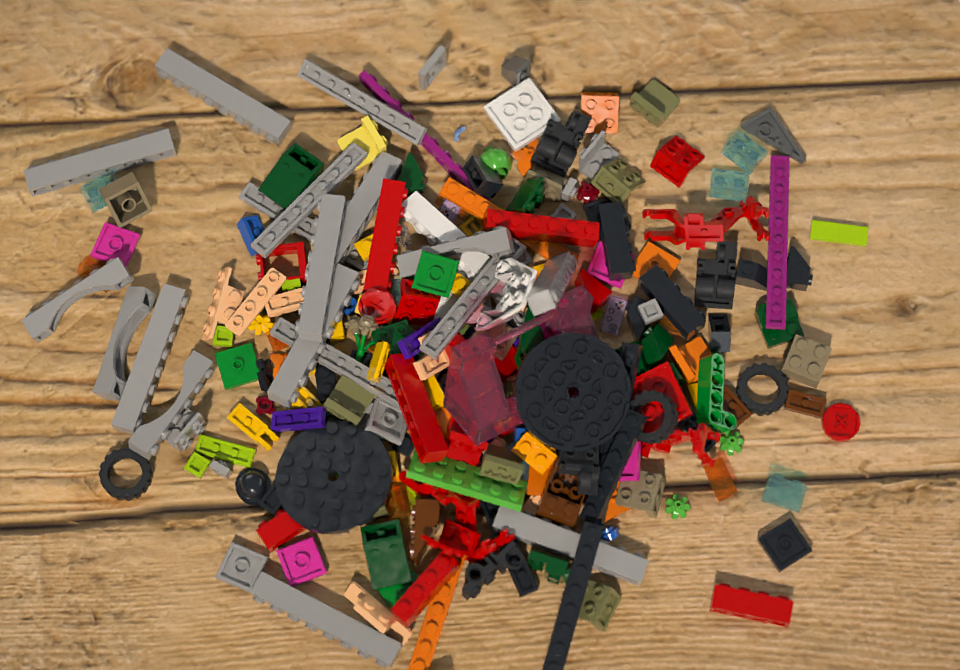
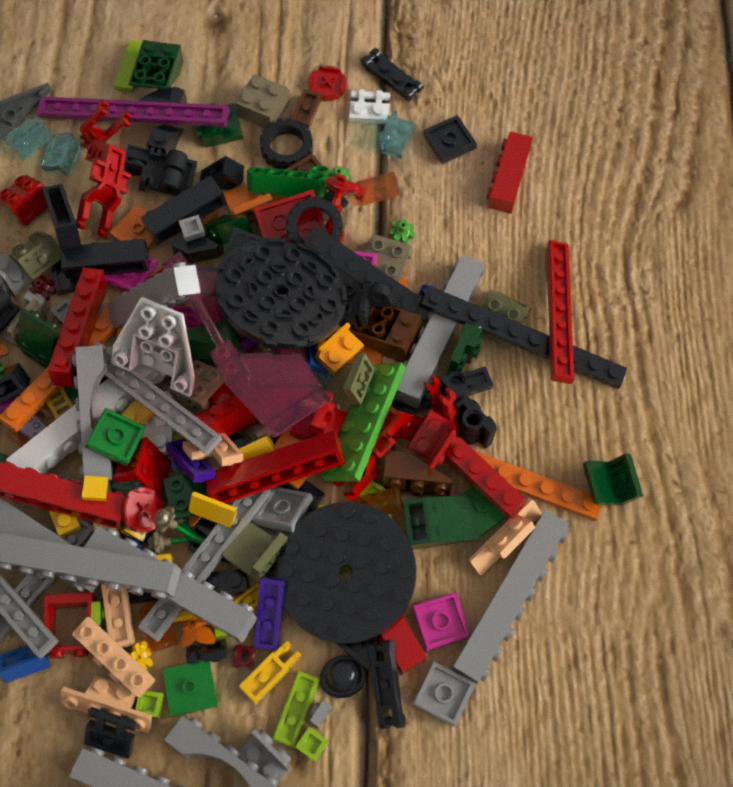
camera: 85 degrees left, 5 degrees down
none -> black brick [42,184,81,250]
none -> yellow tile [82,476,108,501]
none -> black plate [84,707,138,759]
none -> dark green slope [129,40,184,90]
none -> white plate [349,89,390,124]
none -> black plate [360,48,424,101]
none -> black plate [368,640,406,729]
none -> red tile [547,240,574,384]

